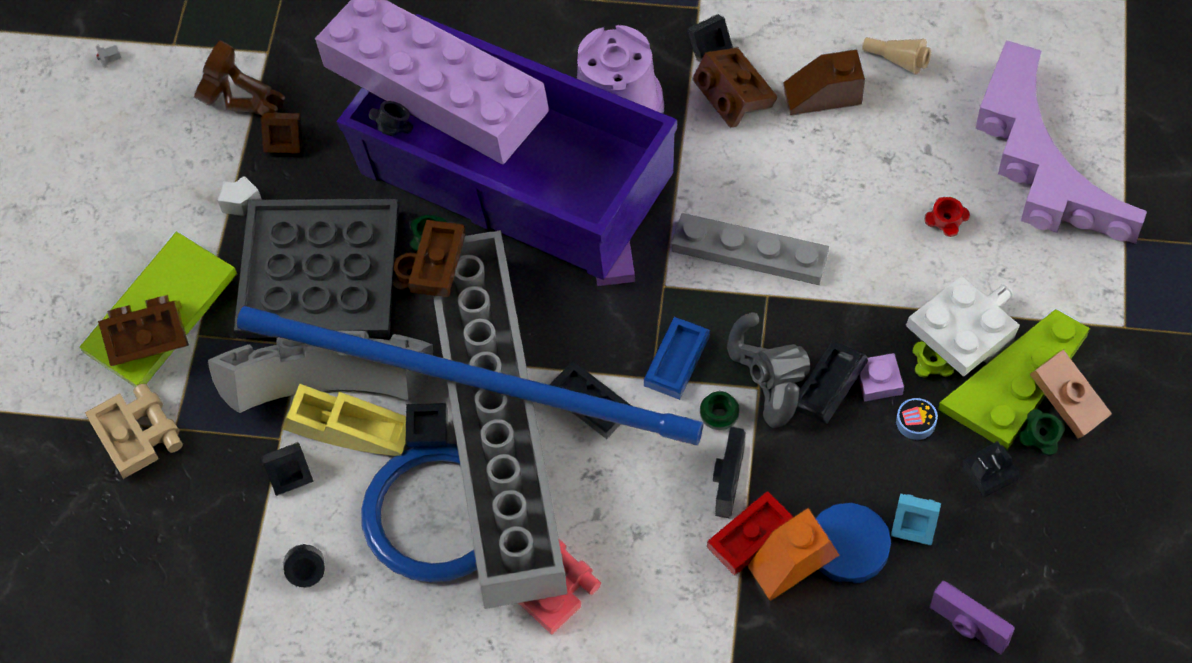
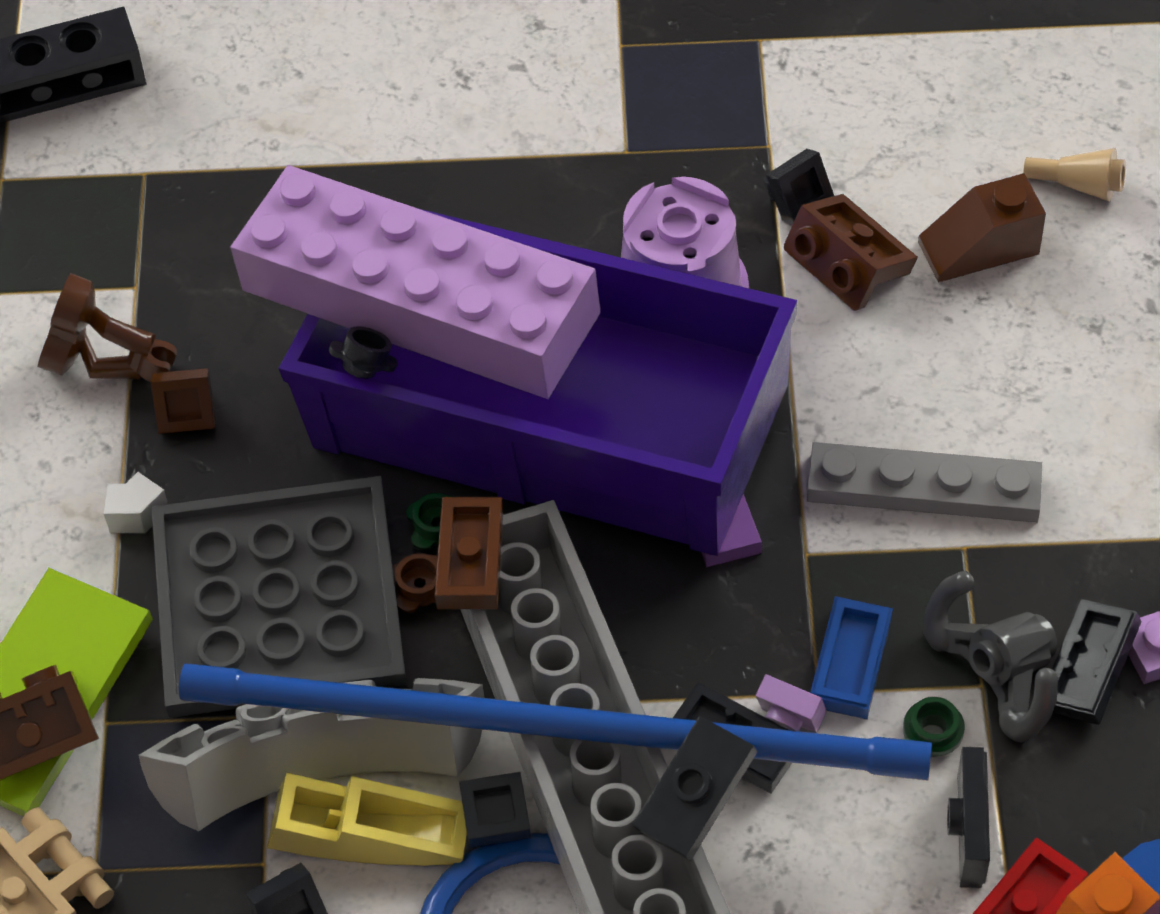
camera: 10 degrees left, 5 degrees down
none -> black plate [632,715,758,862]
none -> lavender plate [756,674,827,733]

